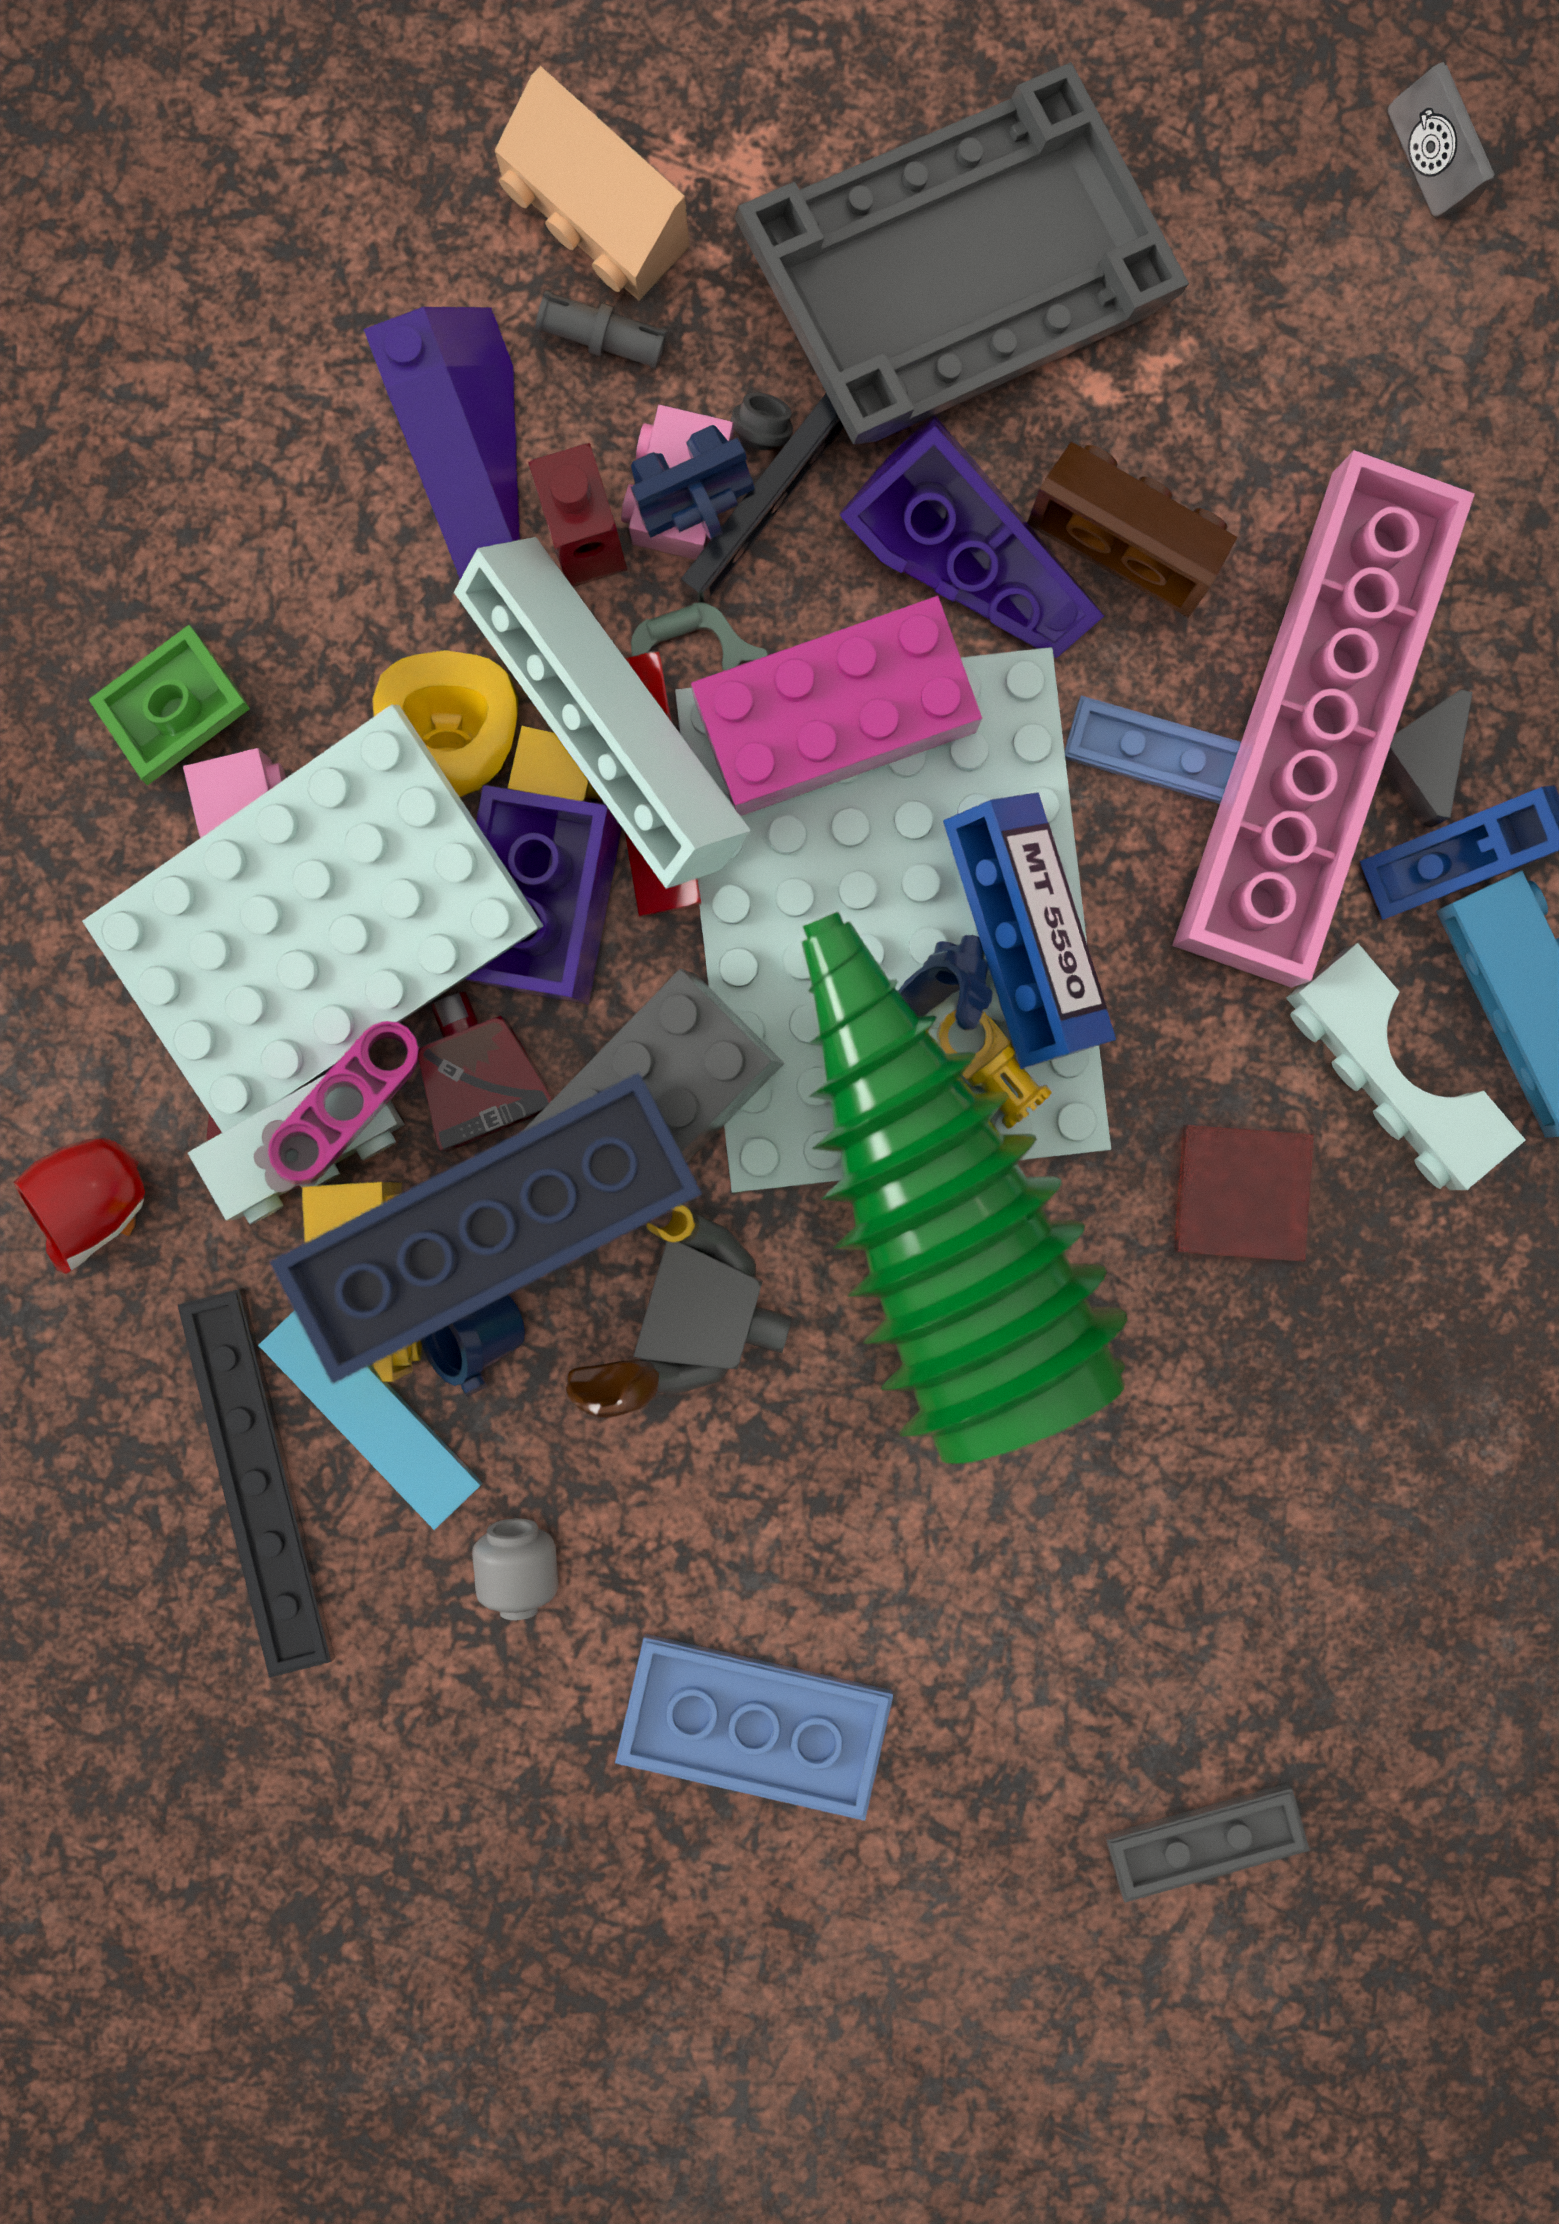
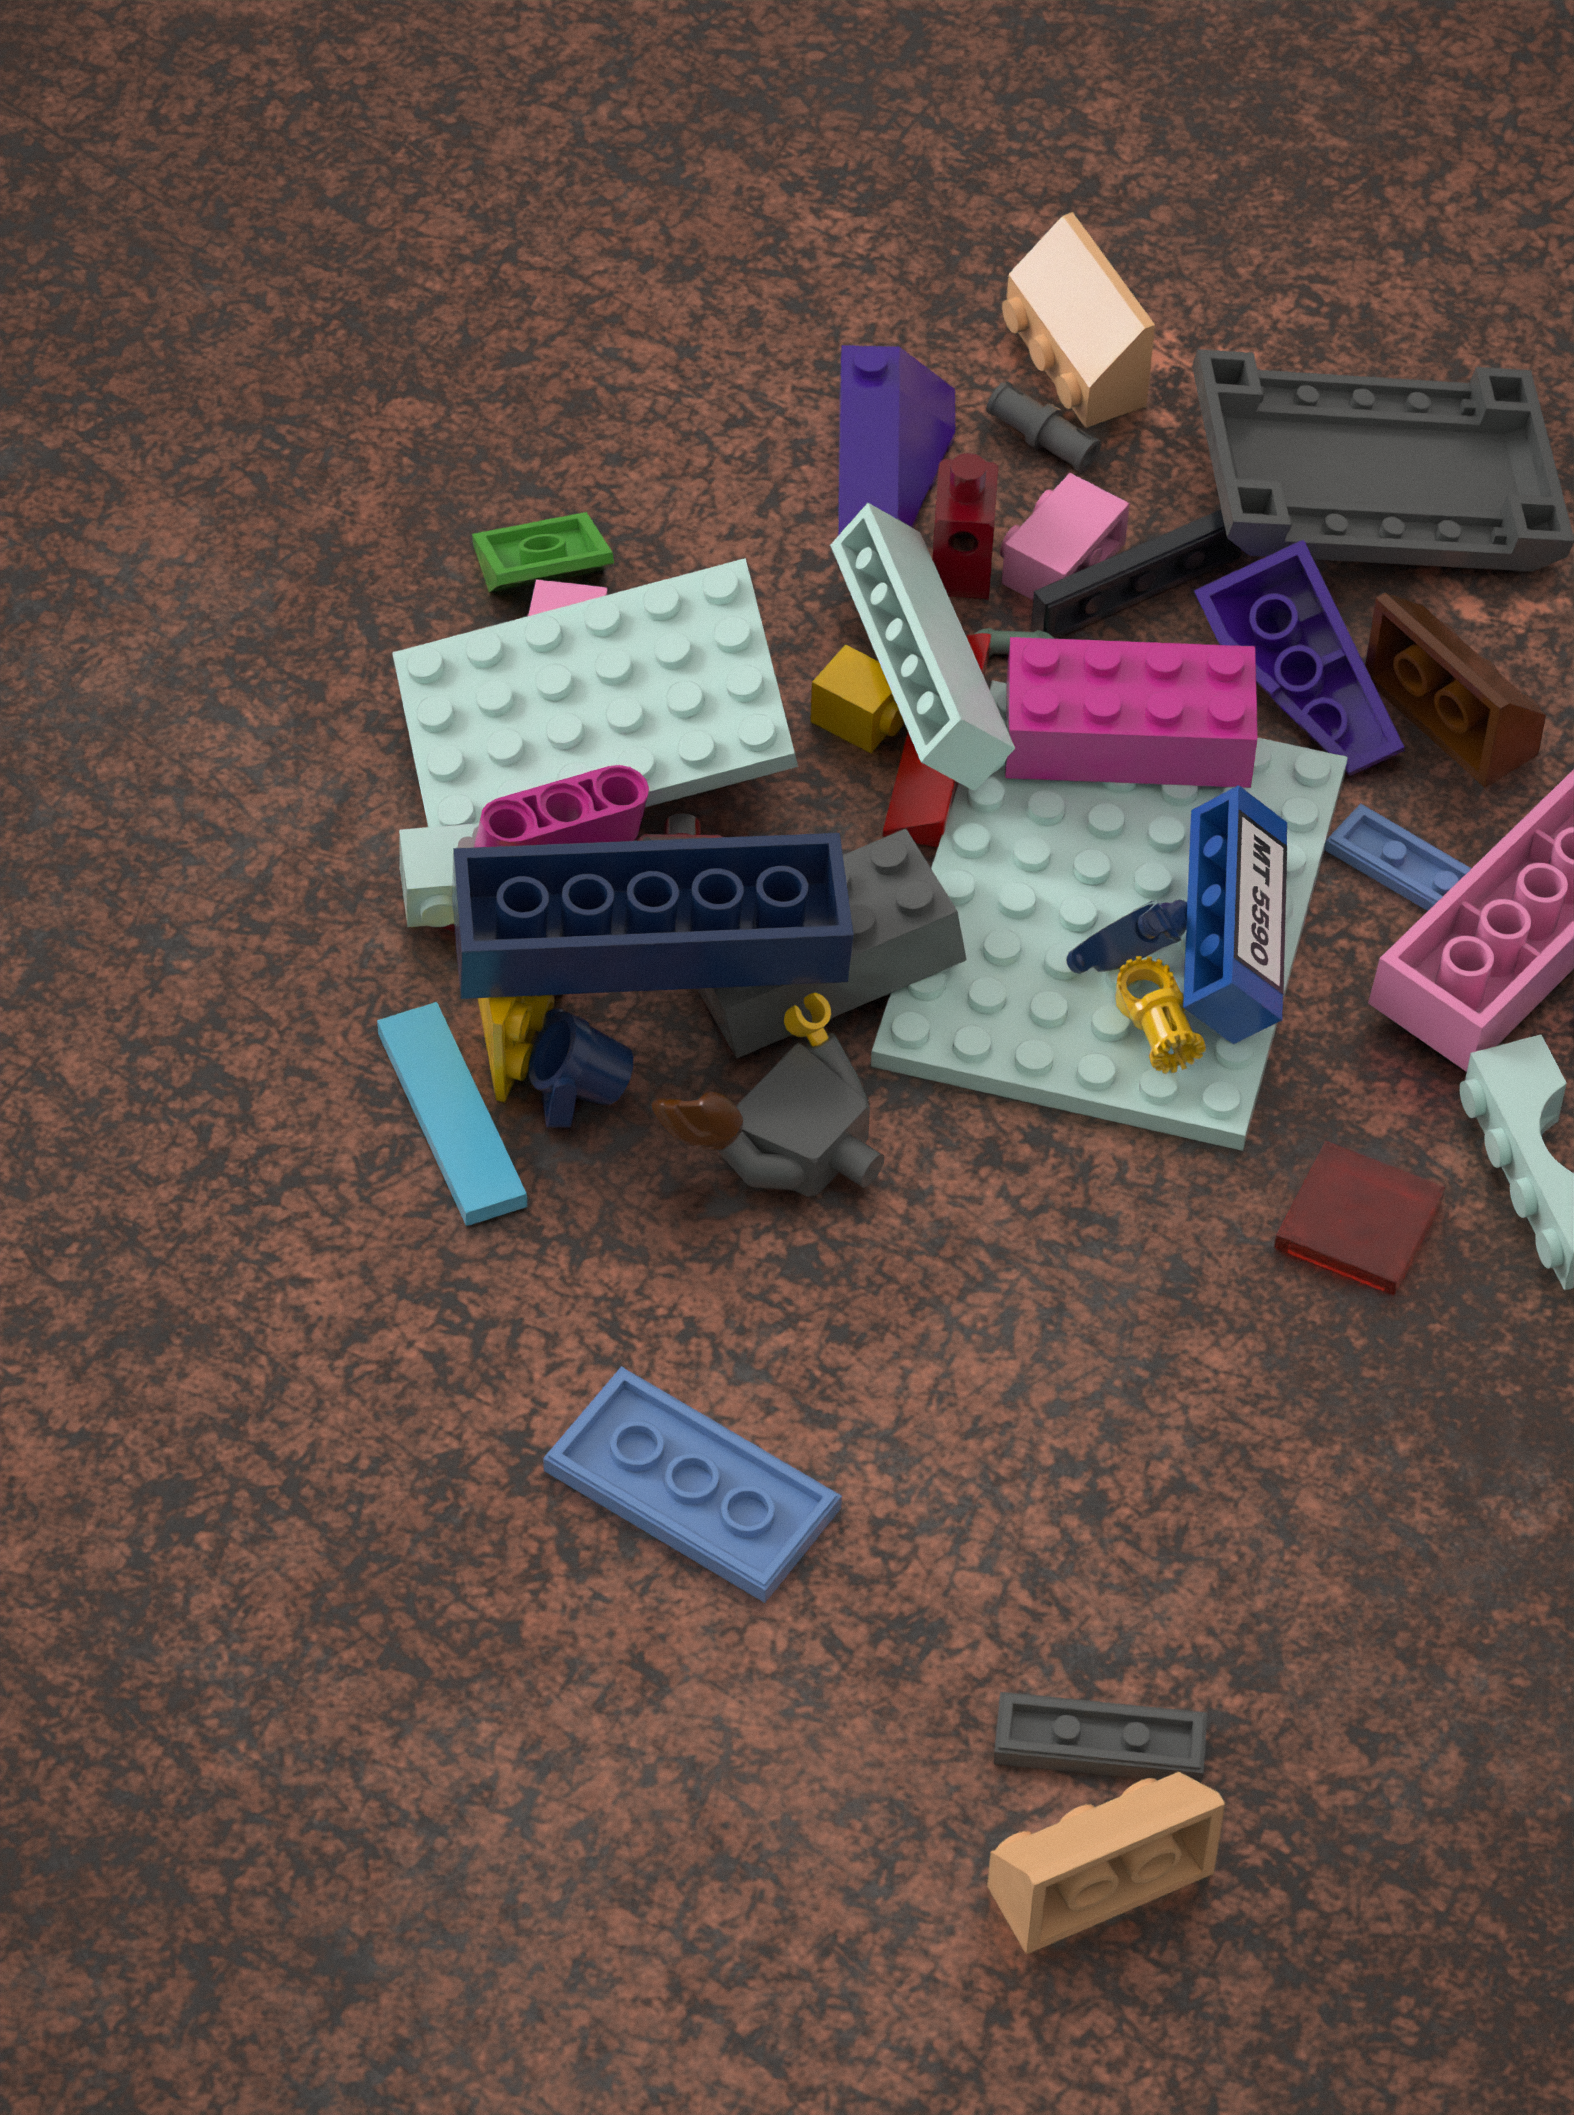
camera: 20 degrees right, 35 degrees down
red piece [13,1137,145,1274] -> none
black tile [177,1288,335,1678] -> none
yellow hat [372,650,518,797] -> none
dark purple slope [464,785,622,1005] -> none
light grey head [472,1518,559,1620] -> none
dark blue hips [630,425,755,539] -> none
dark grey plate [730,392,793,450] -> none
green cone [801,911,1128,1464] -> none
none -> light nougat slope [987,1772,1225,1955]

